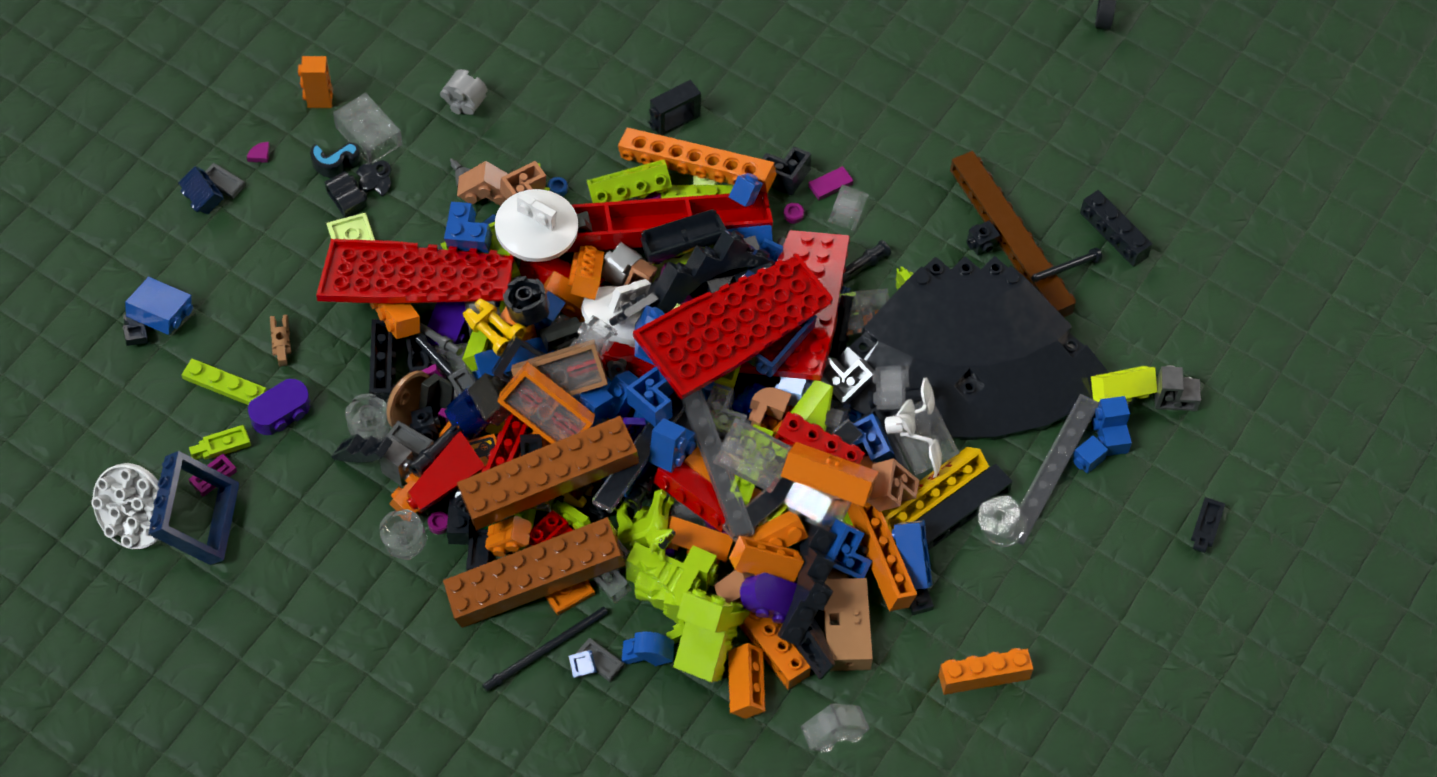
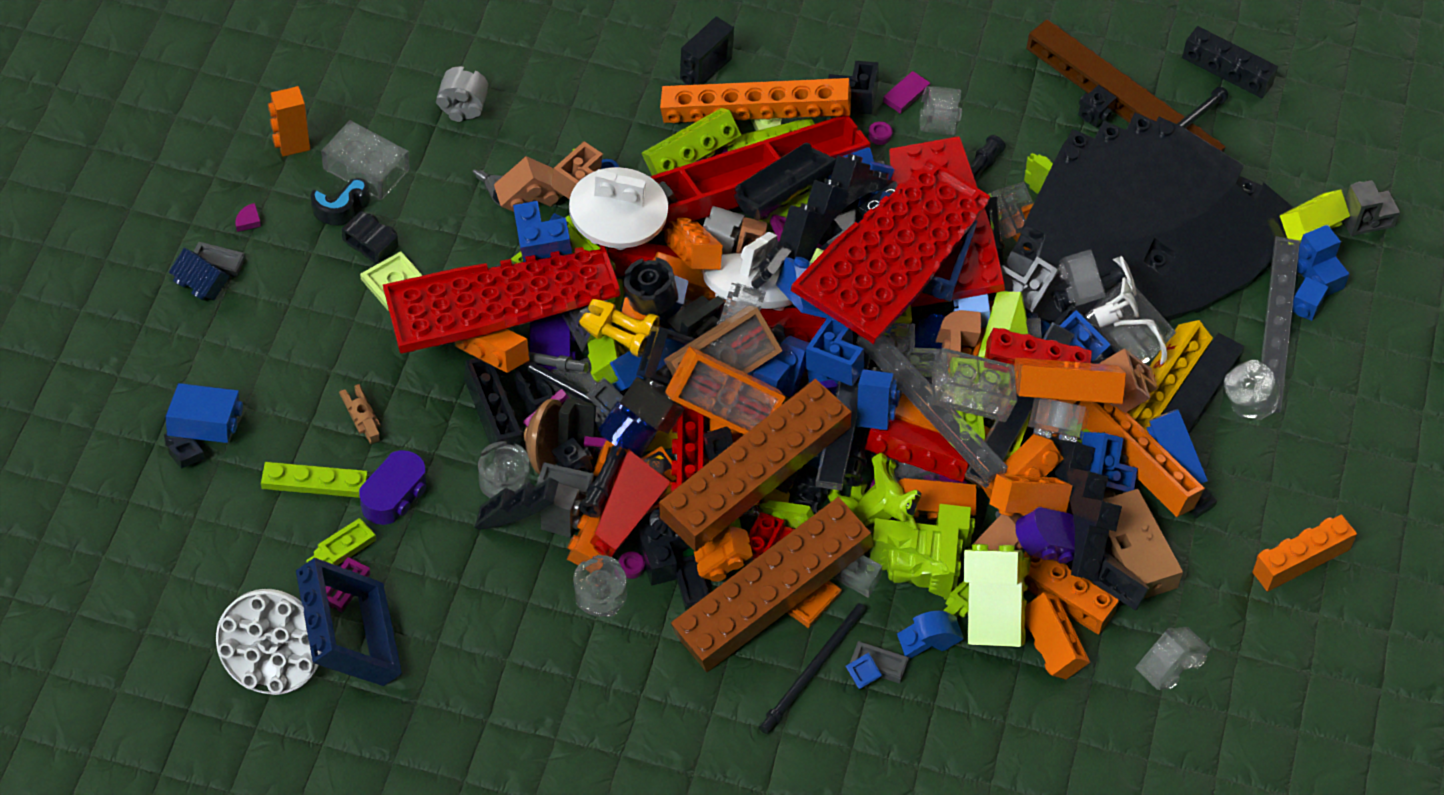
camera: 20 degrees left, 5 degrees down
black plate [356,160,391,197] -> none
blue brick [729,173,763,207] -> none

